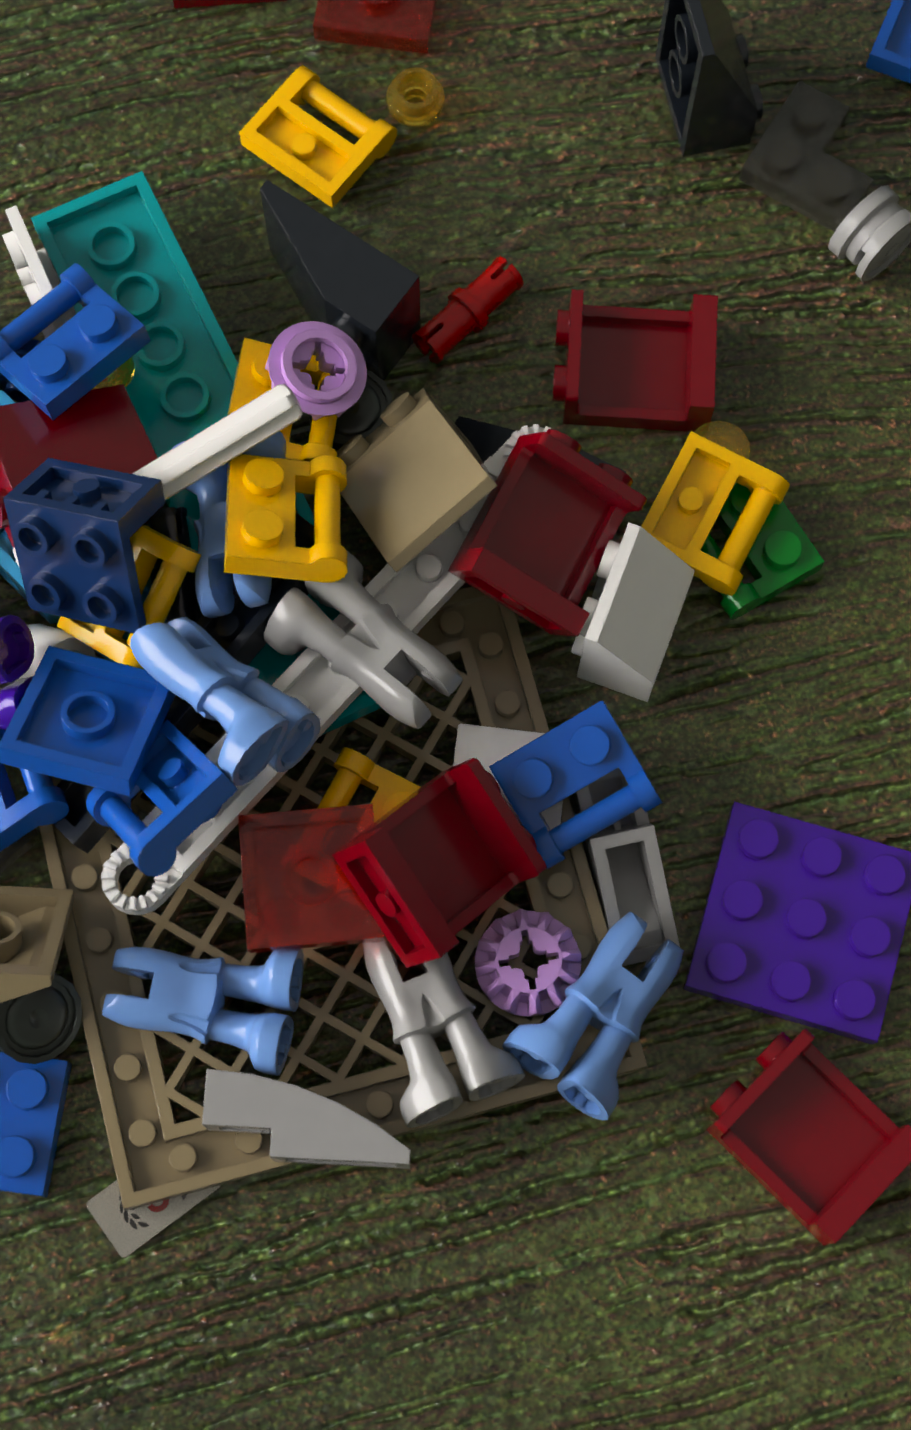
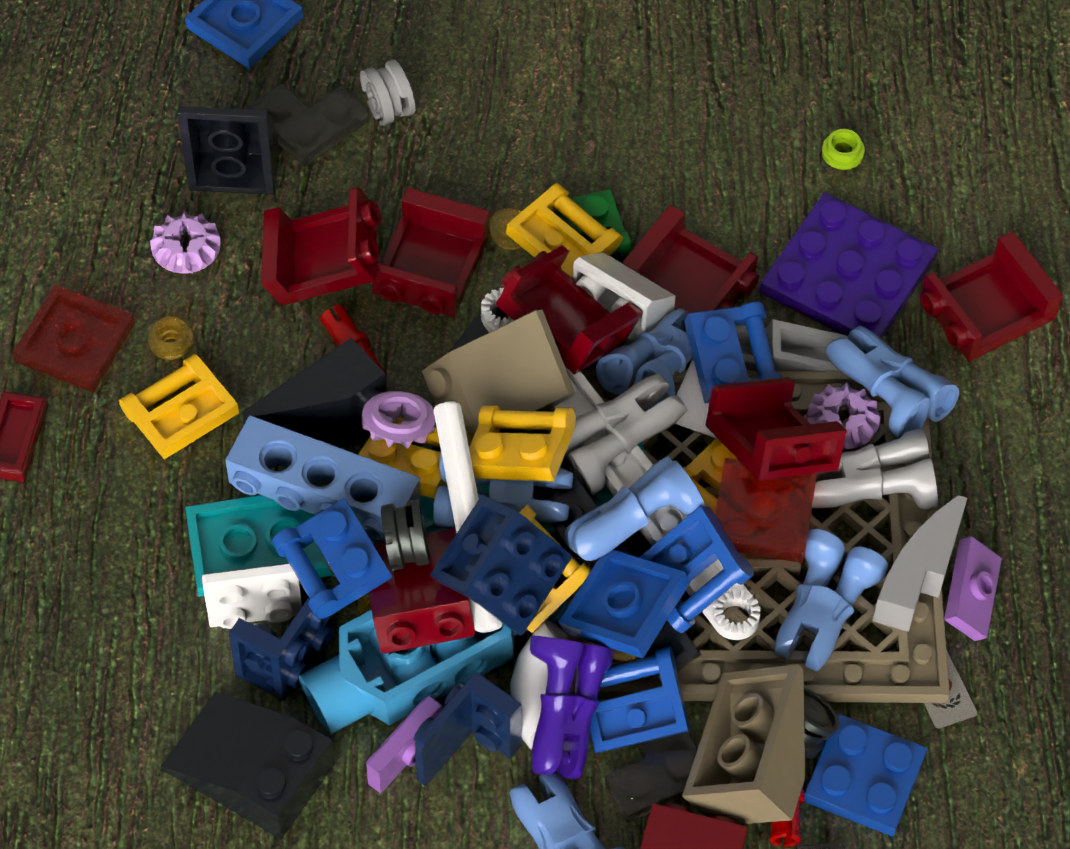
camera: 75 degrees left, 15 degrees down
none -> lavender gear [150,210,221,273]
none -> medium blue brick [225,415,421,542]
none -> dark red panel [261,187,381,306]
none -> pearl dark grey wheel [381,499,430,571]
none -> medium blue piece [596,308,693,411]
none -> dark red panel [622,204,759,314]
none -> medium lavender plate [944,536,1002,641]

